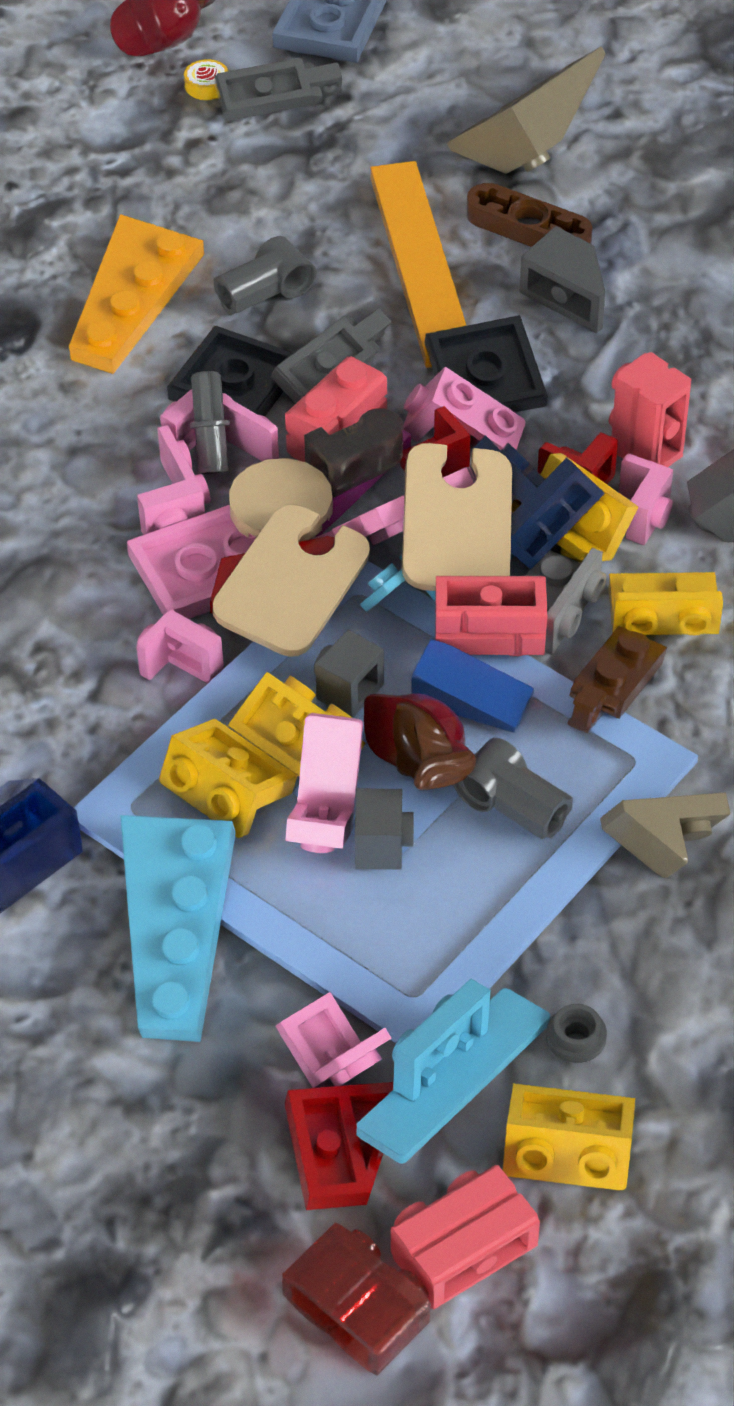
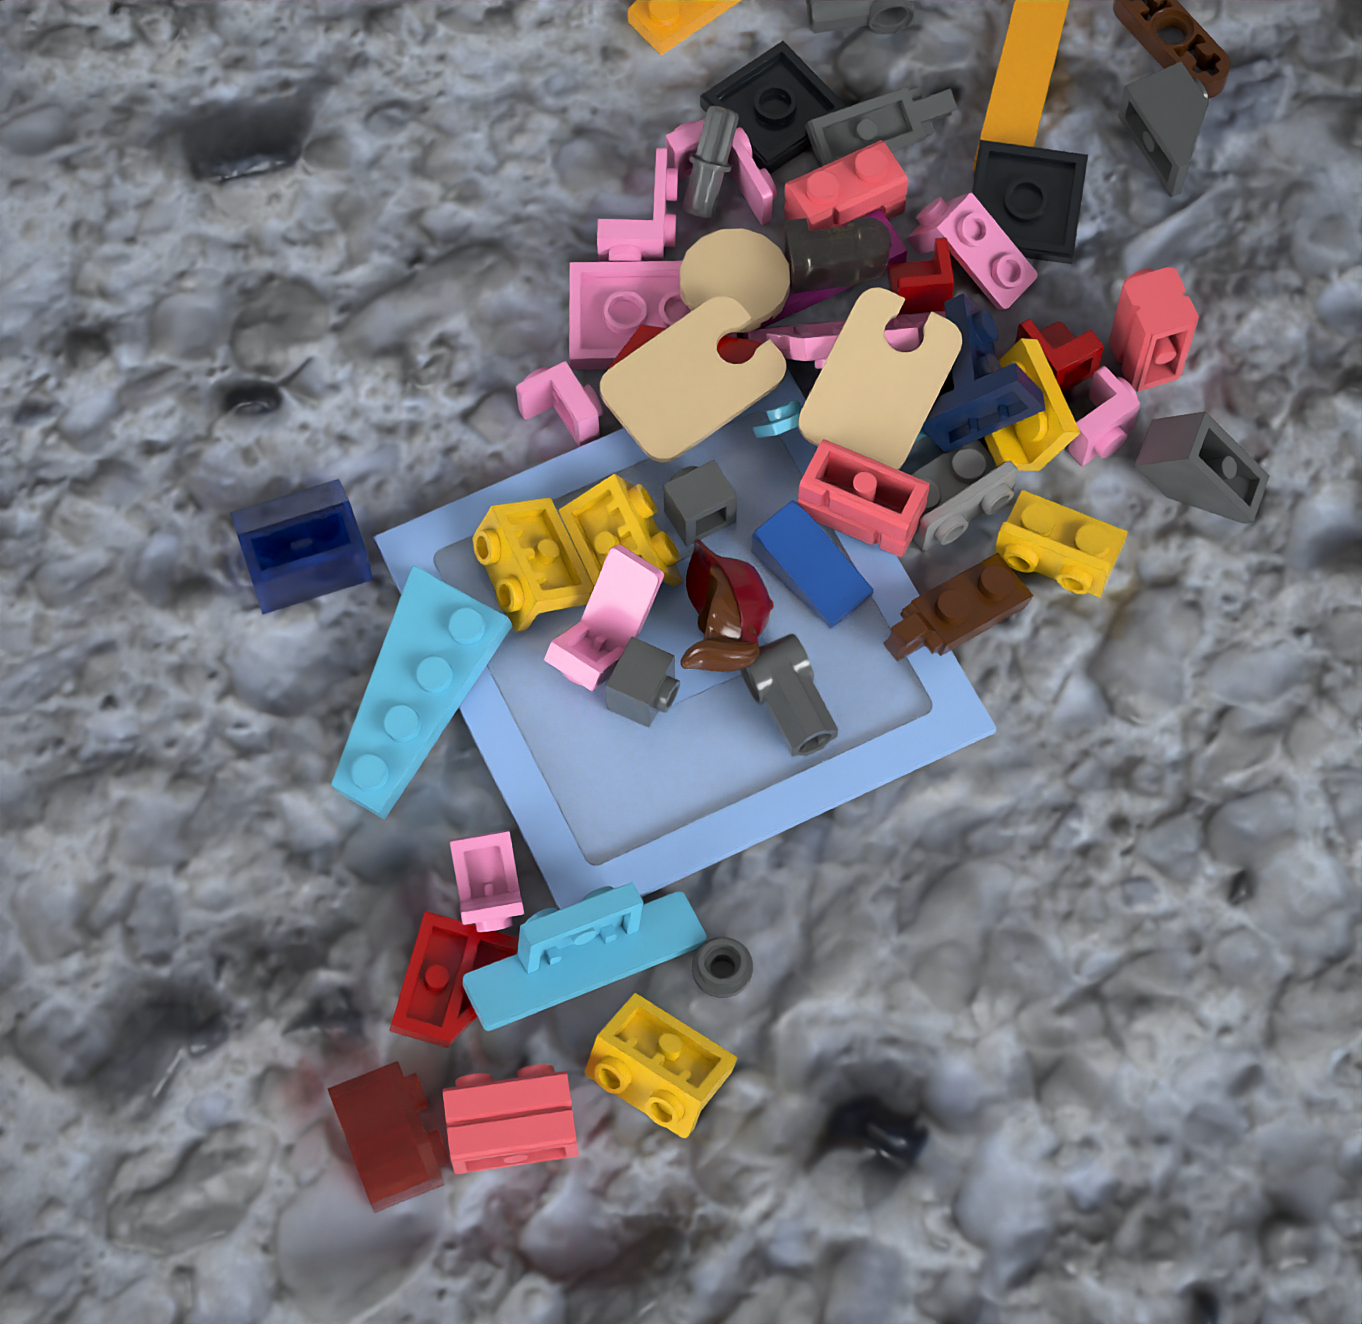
camera: 25 degrees right, 15 degrees up
dark tan slope [600,792,731,878] -> none

